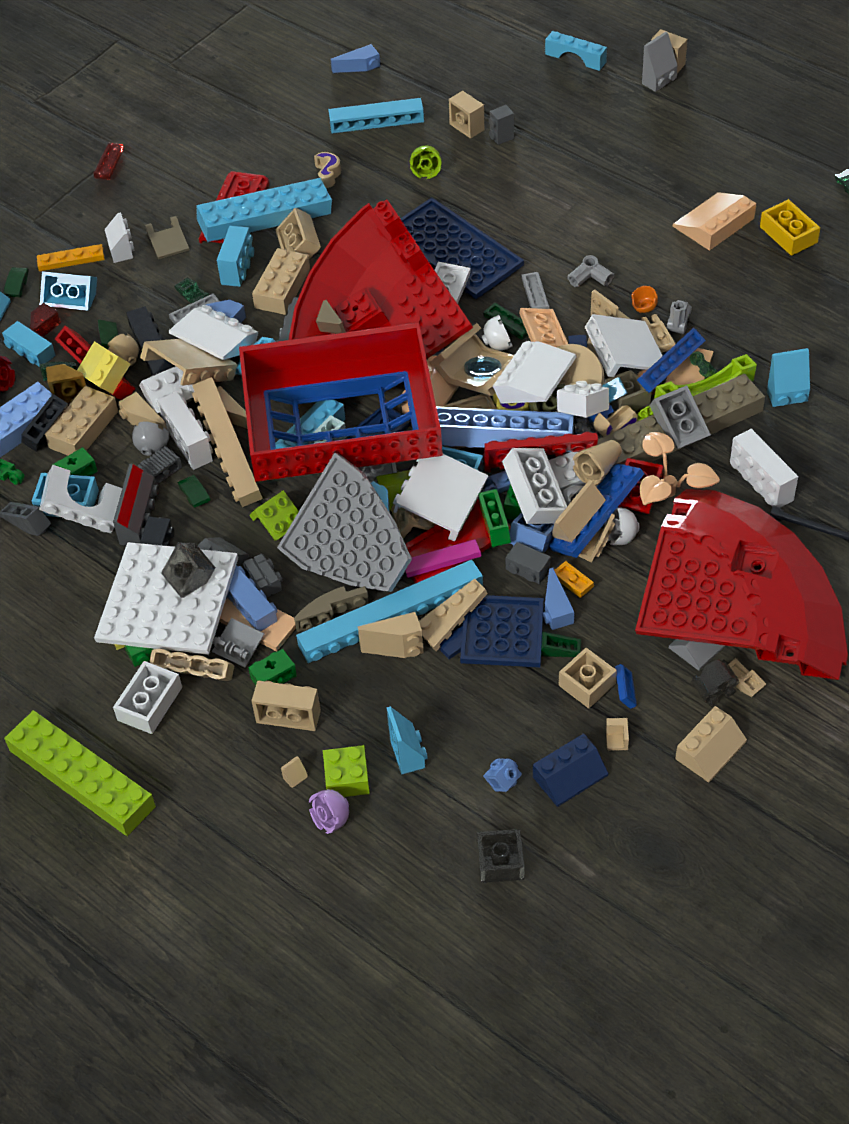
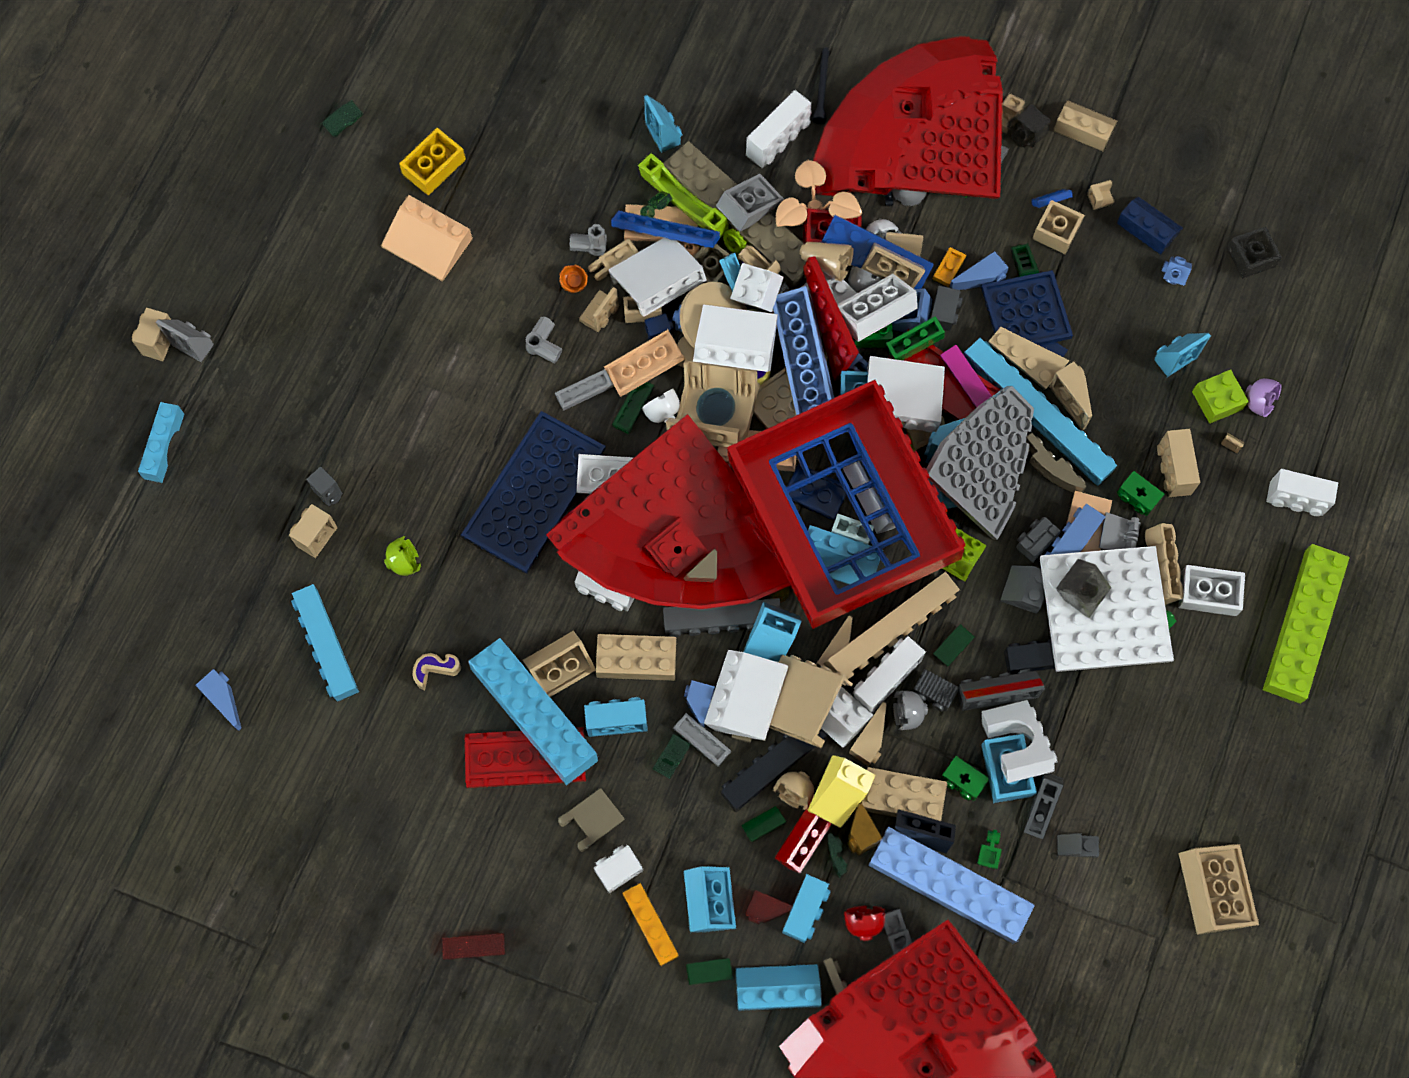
camera: 110 degrees left, 20 degrees up
none -> white brick [1266,469,1338,516]

